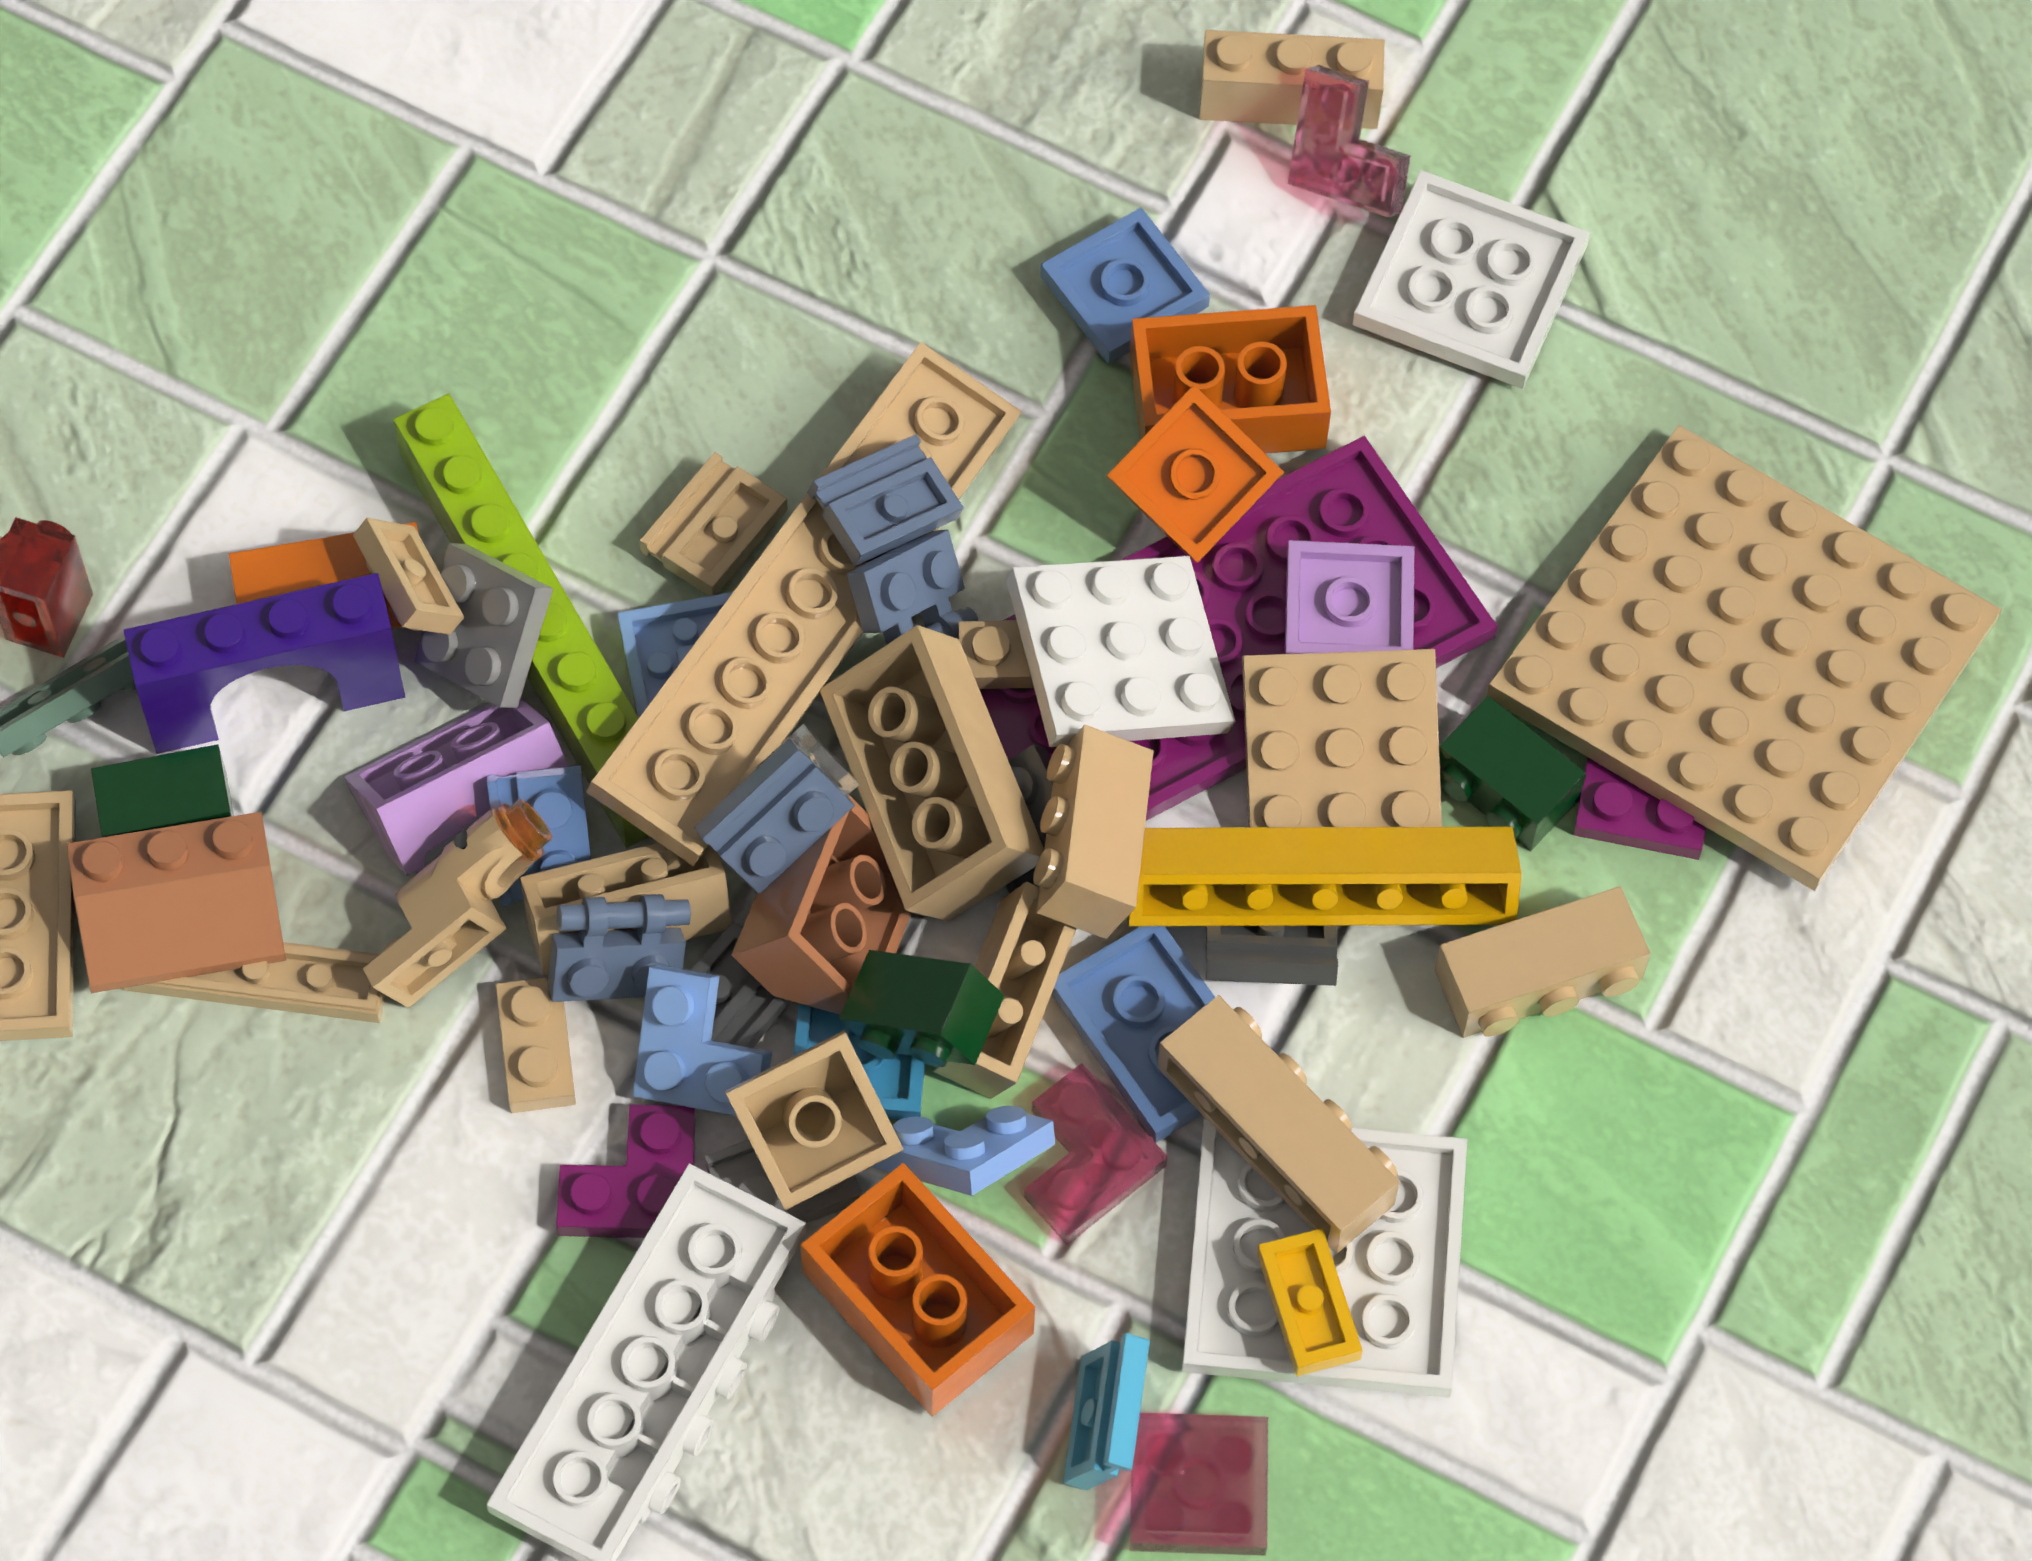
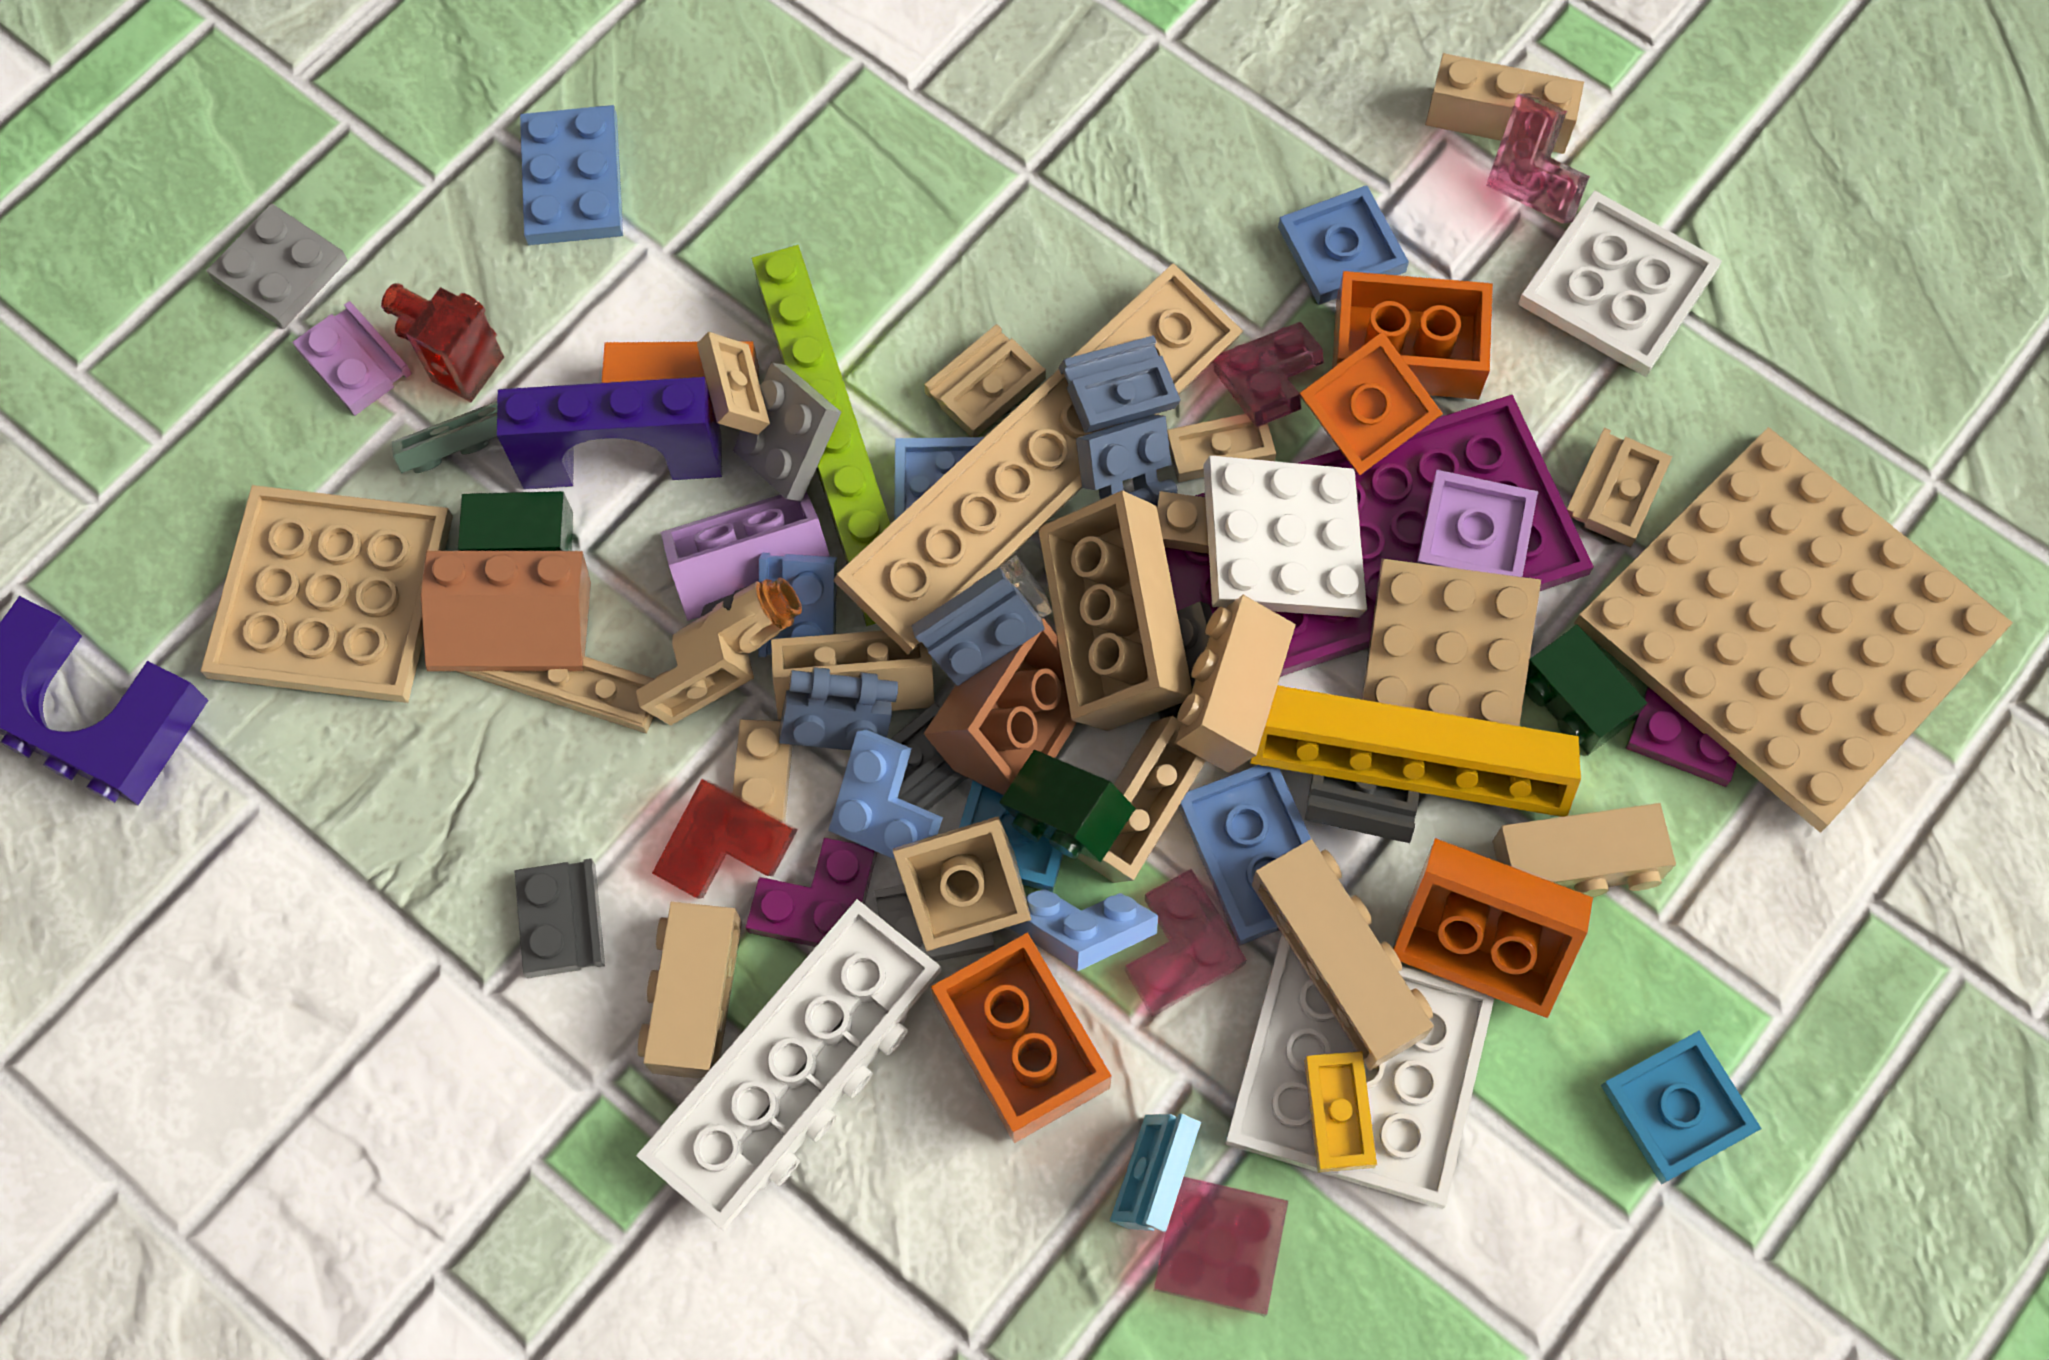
camera: 15 degrees right, 5 degrees up
none -> dark grey plate [514,858,605,978]
none -> medium blue plate [520,105,623,245]
none -> tan brick [638,901,742,1079]
none -> clear red plate [652,779,798,899]
none -> tan plate [1167,410,1277,483]
none -> clear pink plate [1213,322,1324,428]
none -> orange brick [1393,838,1593,1018]
none -> tan plate [1567,428,1672,547]
none -> dark azure plate [1601,1030,1762,1185]

